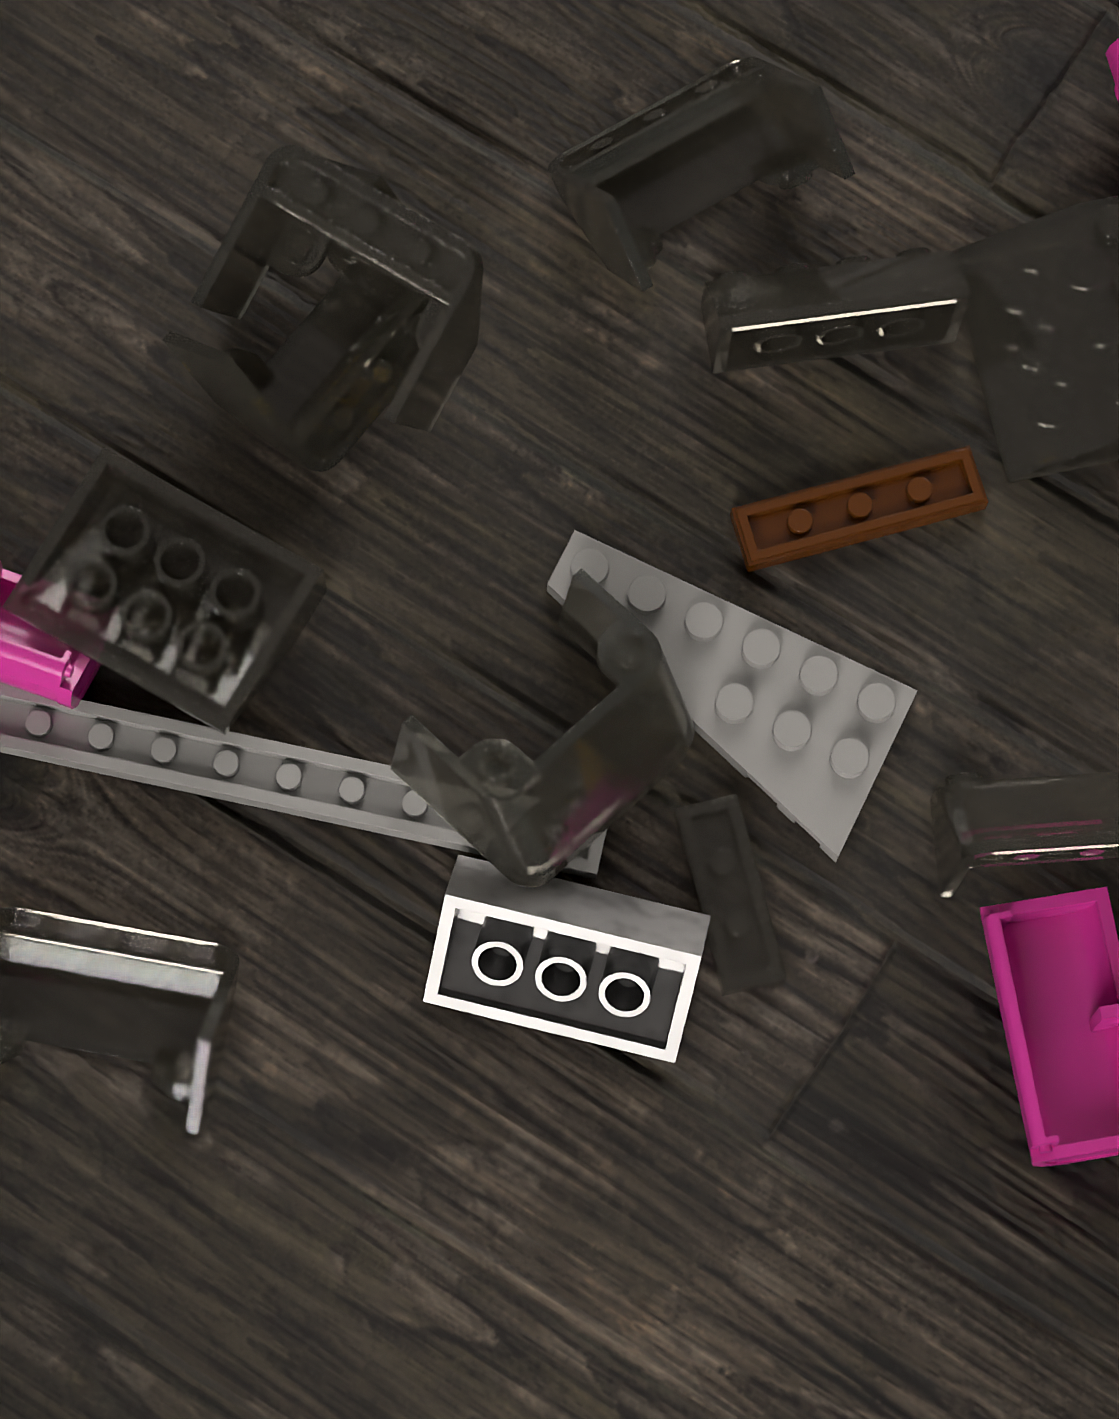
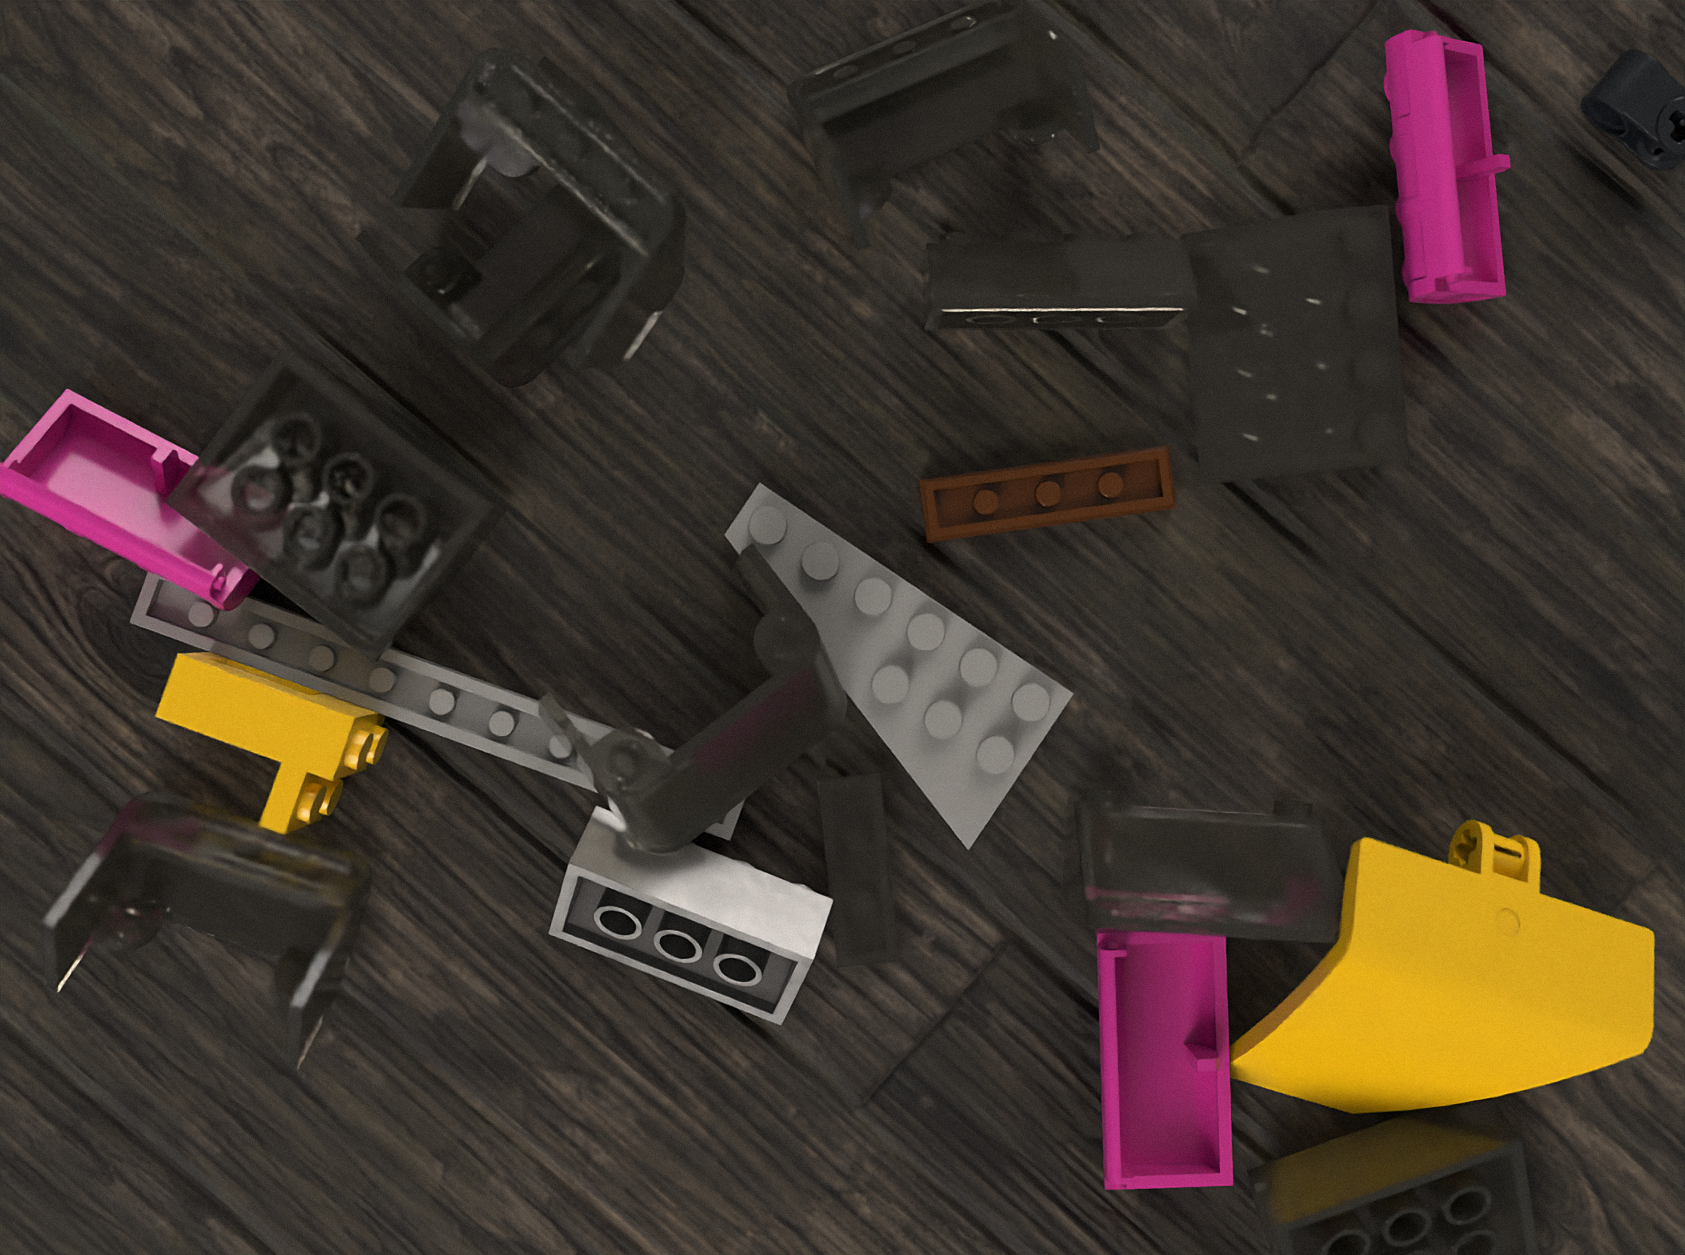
camera: 10 degrees right, 15 degrees up
none -> yellow brick [155,652,389,835]

